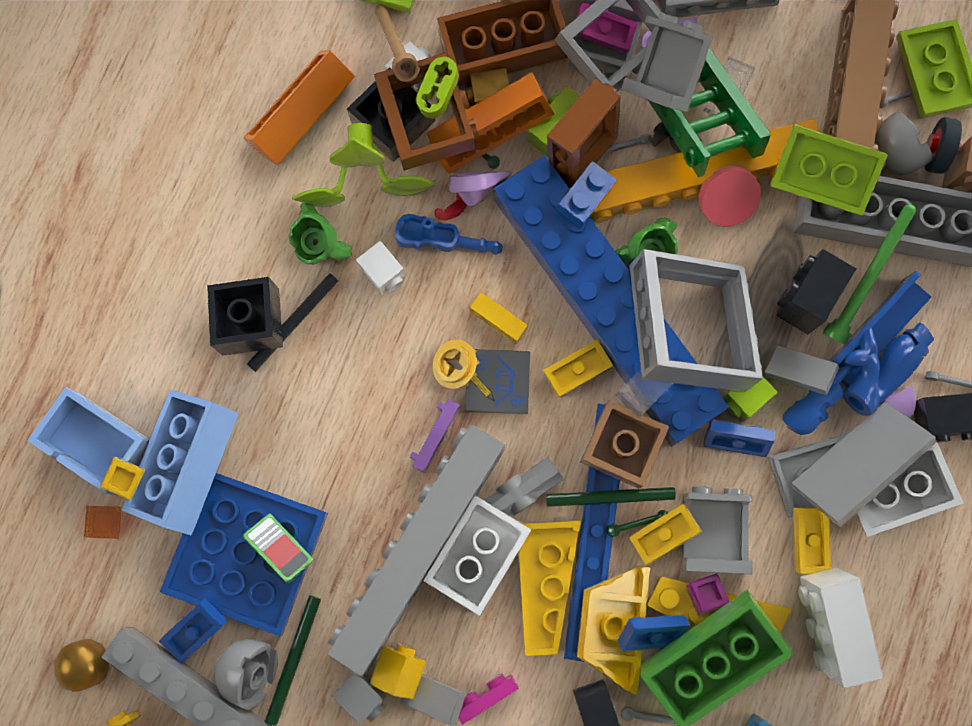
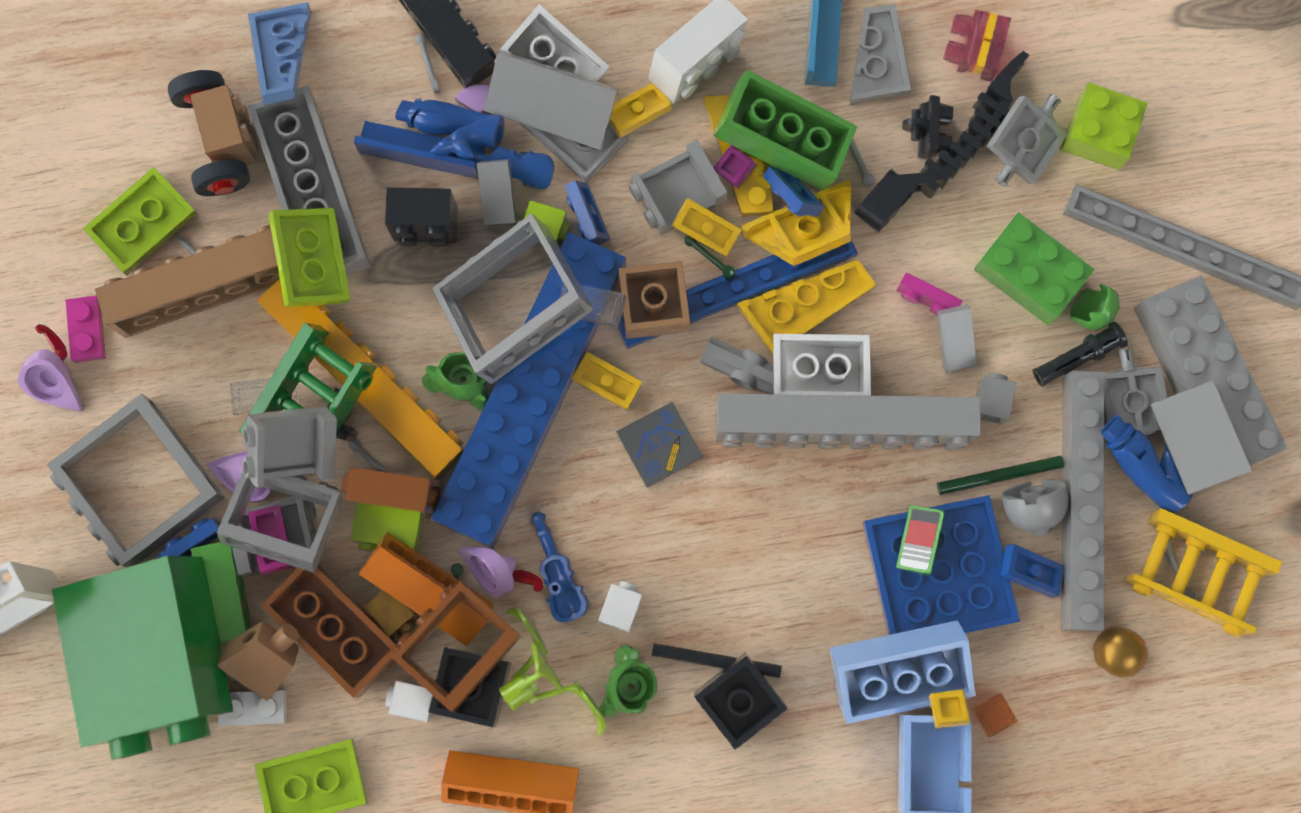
camera: 125 degrees left, 0 degrees up
yellow brick [370,643,427,699] -> none
medium nougat piece [375,5,420,82] -> none
medium lavender piece [410,399,460,473] -> none
lime beam [416,57,459,118] -> none
yellow gear [432,339,480,390] -> none
yellow piece [469,292,528,344] -> none
dark green bar [546,487,675,507] -> none
plate [555,161,617,228] -> none
coral tile [698,165,761,227] -> none
bright green piece [823,204,916,345] -> none
light grey cylinder [874,112,932,175] -> none

